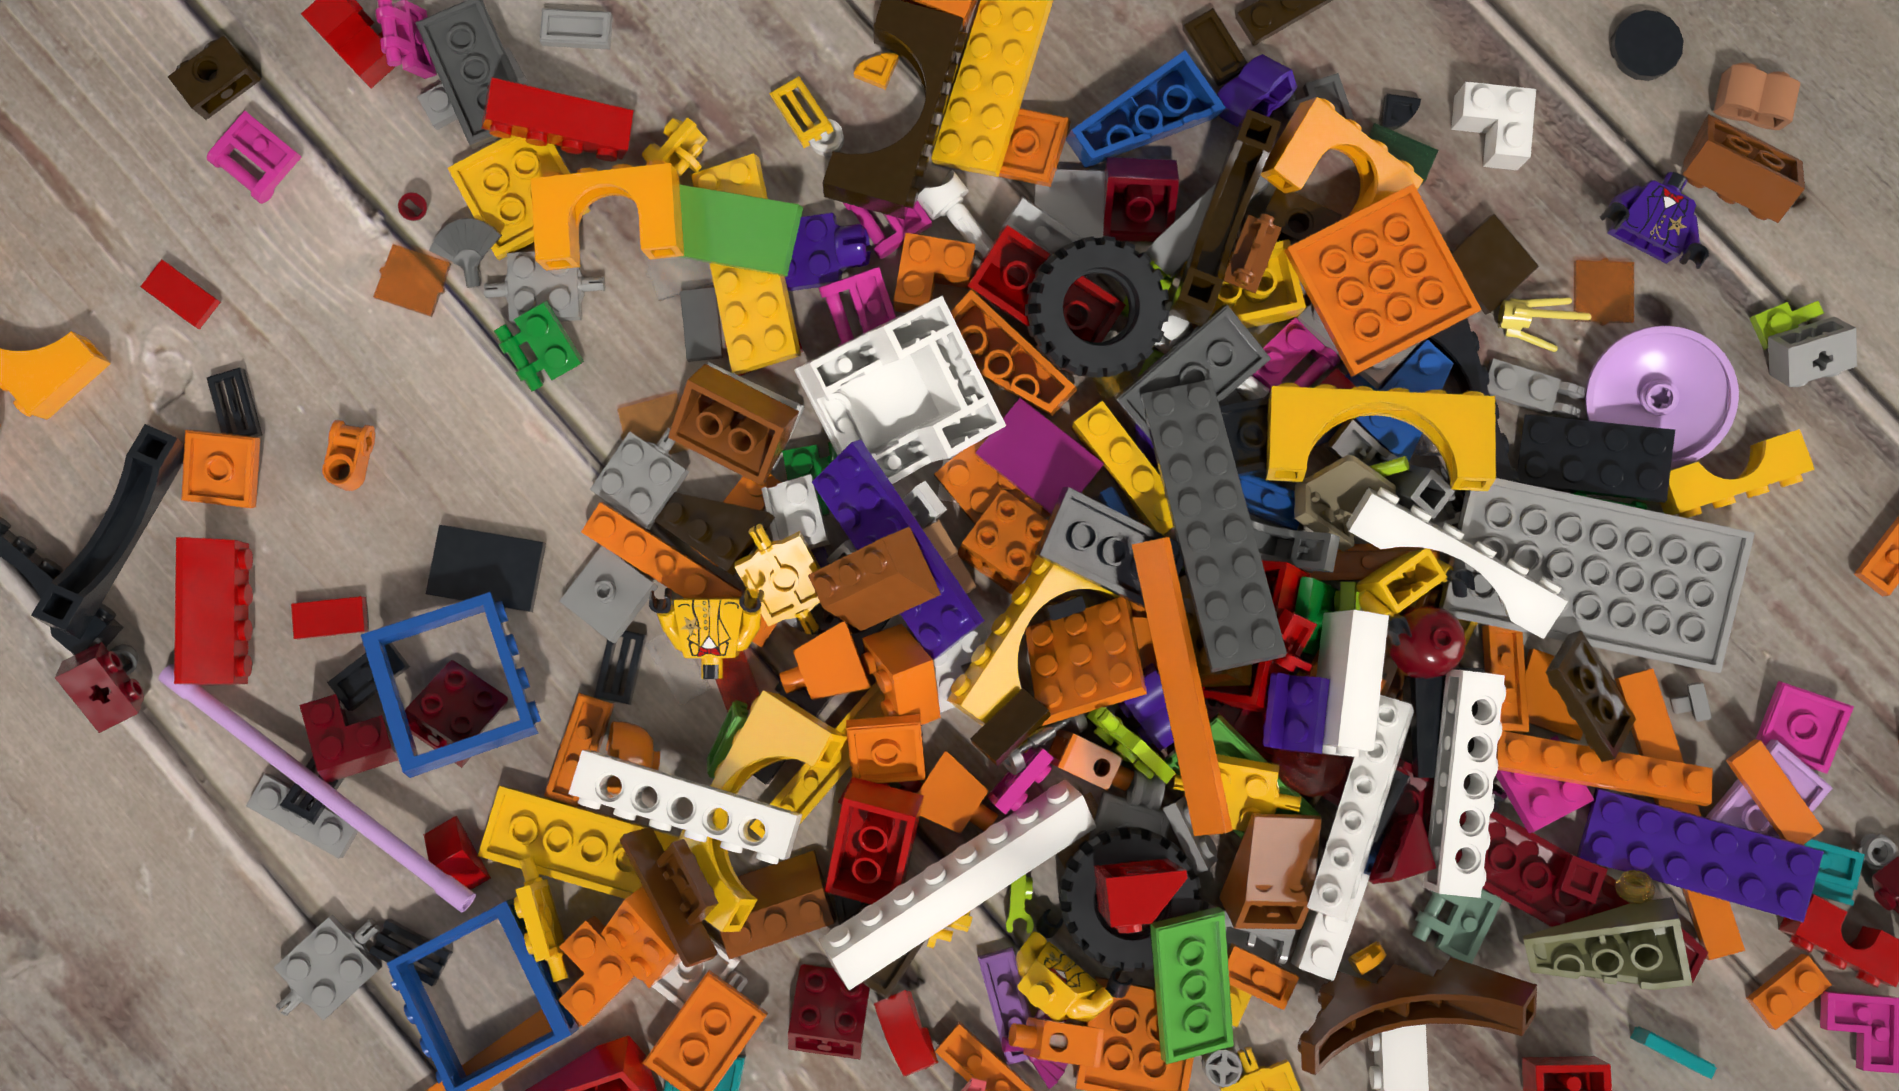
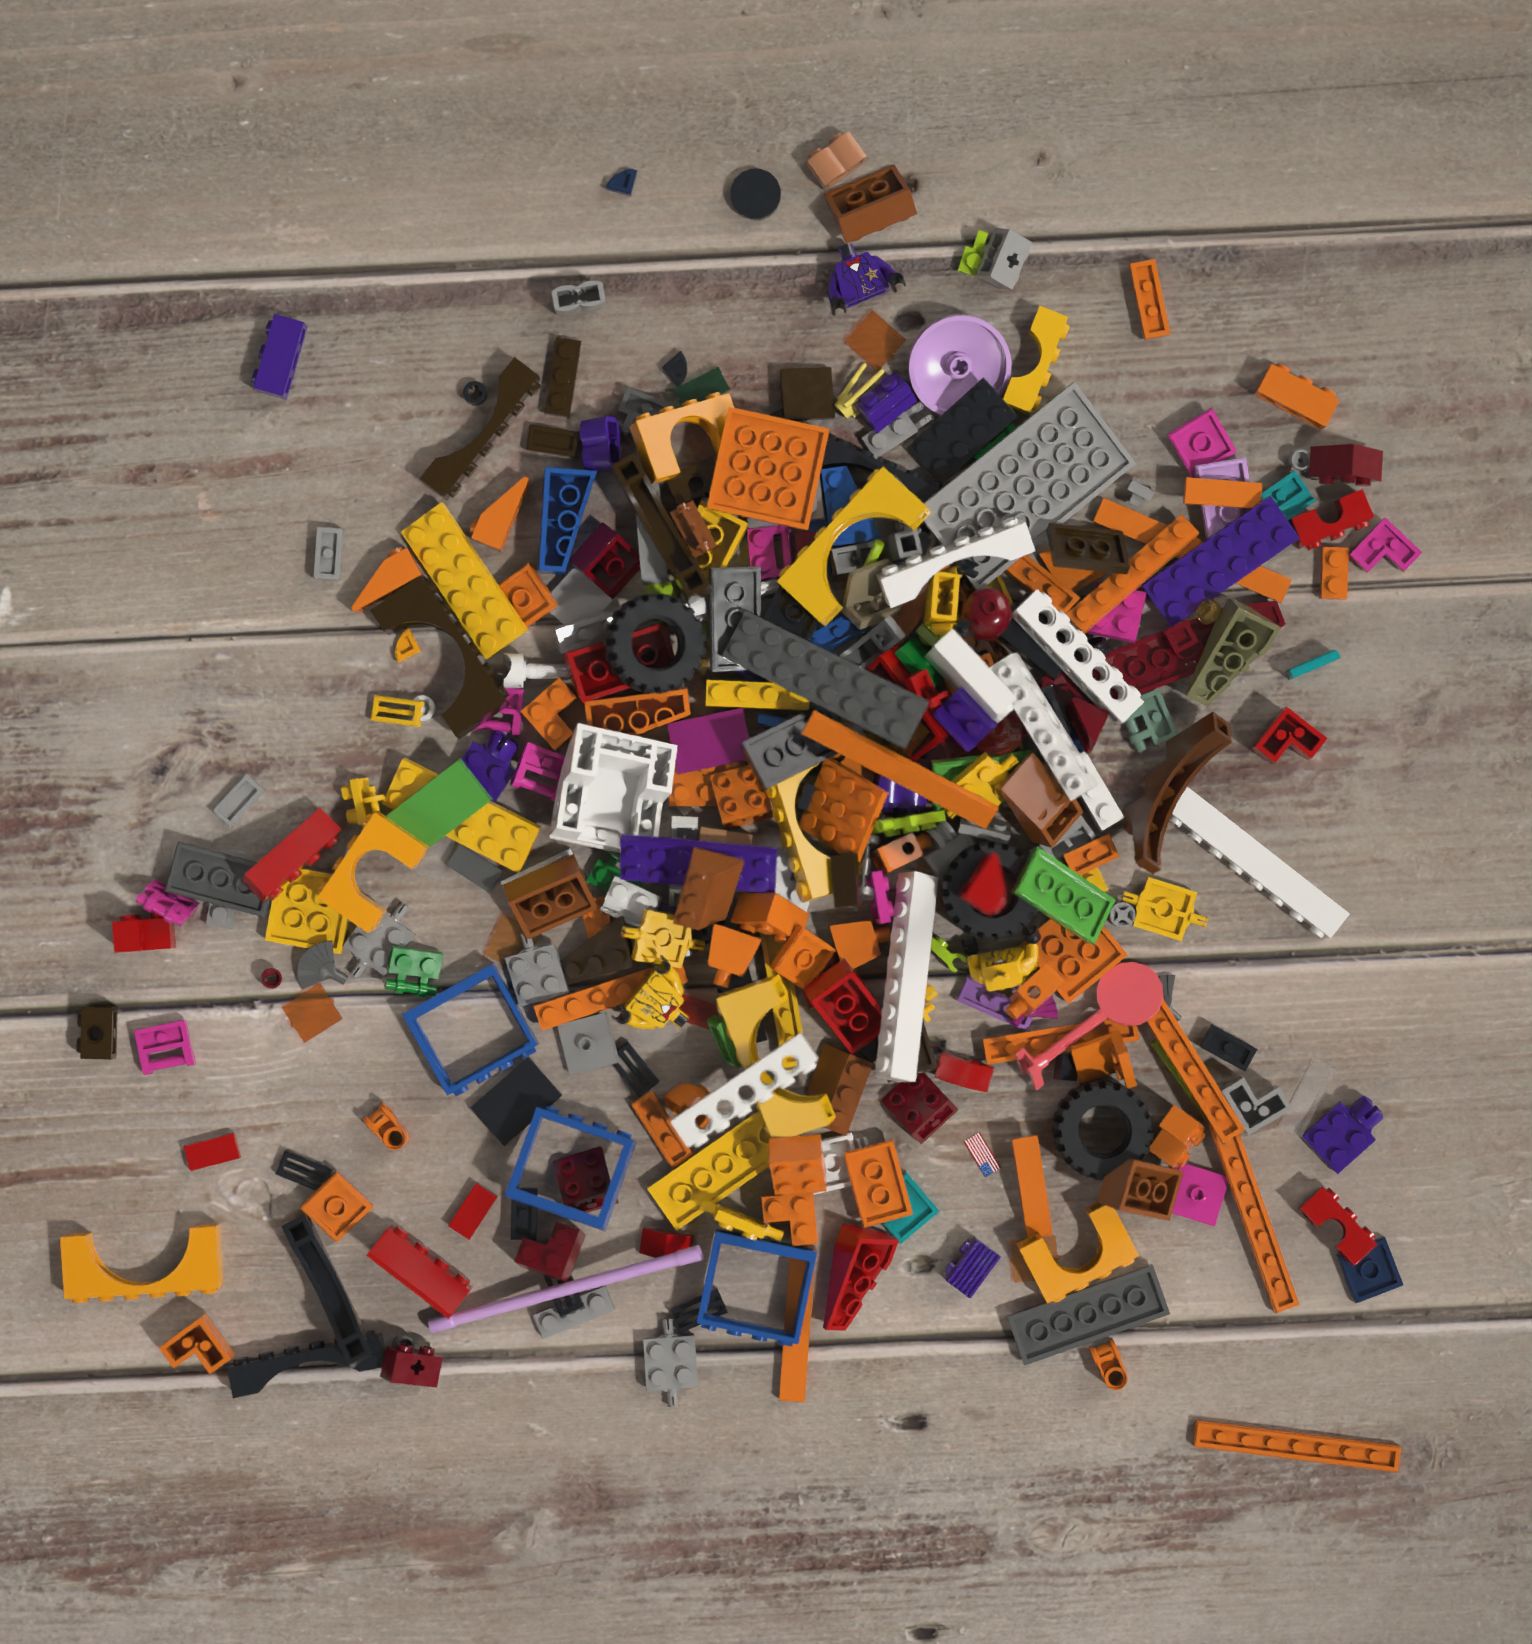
camera: 55 degrees left, 5 degrees up
reddish brown bracket [620,827,718,968] -> none
light orange tile [1348,941,1386,975] -> none
white brick [1451,82,1536,170] -> none
none -> blue window [402,963,539,1097]
none -> orange slope [469,476,531,552]
none -> dark purple brick [855,372,917,433]

